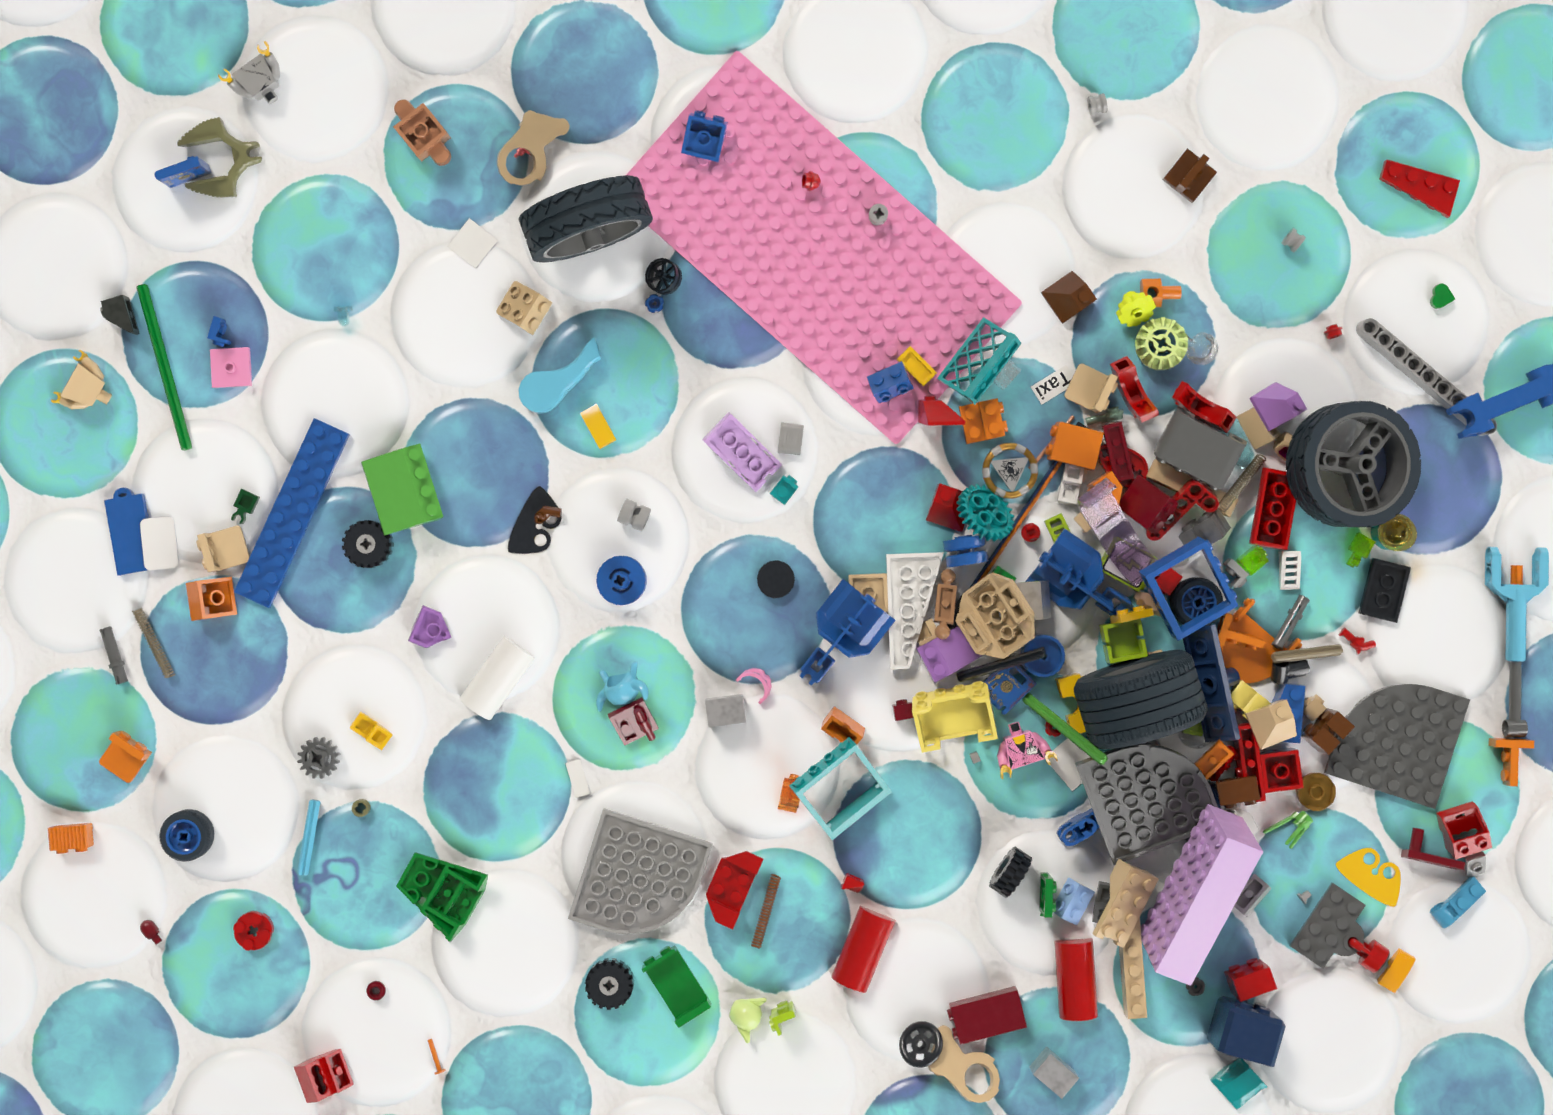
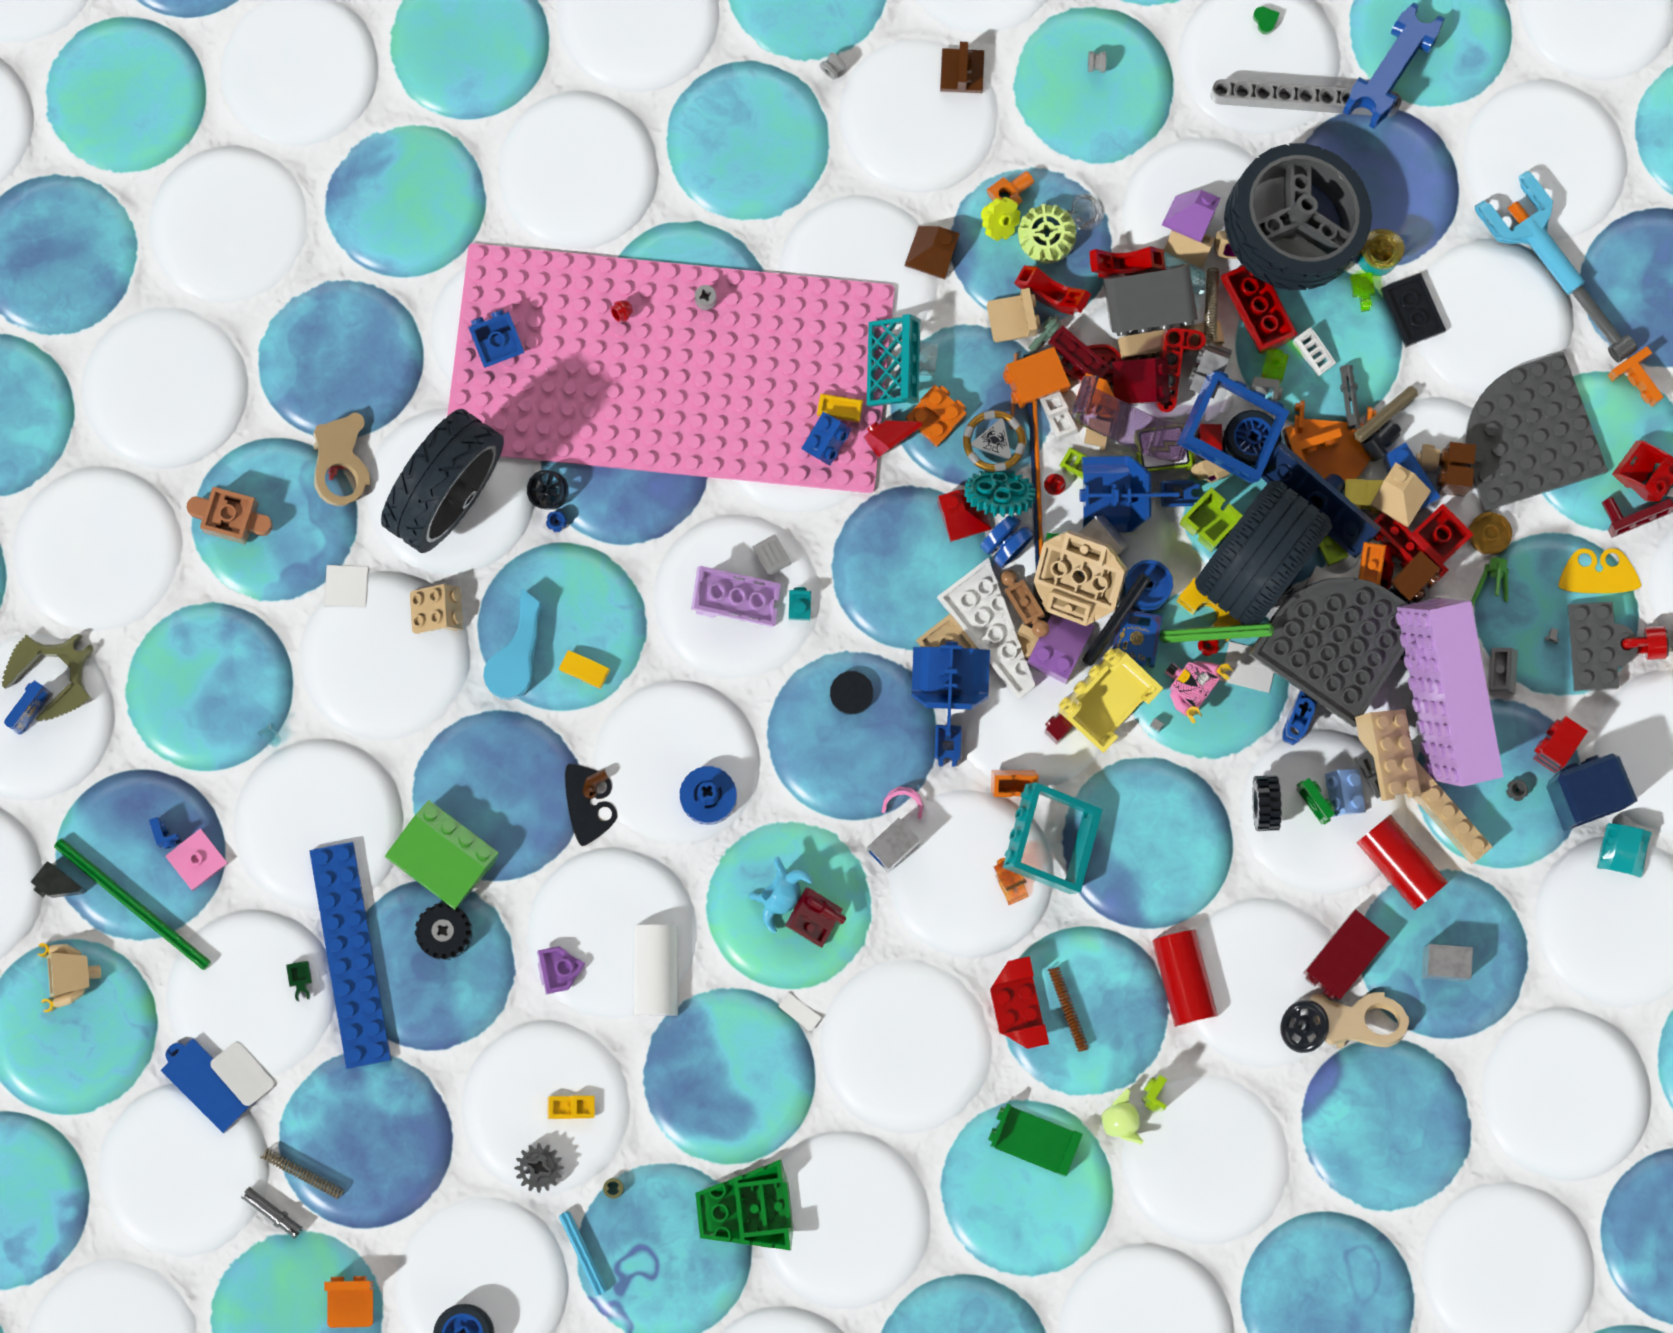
camera: 40 degrees left, 10 degrees down
orange slope [186,577,237,621] -> none
tan bracket [196,526,250,572] -> none
light grey torso [218,41,280,104] -> none
light grey plate [568,808,713,934] -> none
black wheel [585,958,634,1010] -> none
light grey wheel [617,499,651,532] -> none
red slope [841,873,864,893] -> none
white sticker [1031,365,1073,405] -> none
yellow plate [1110,605,1154,624] -> none
red plate [1324,324,1343,339] -> none
red piece [1338,627,1376,654] -> none

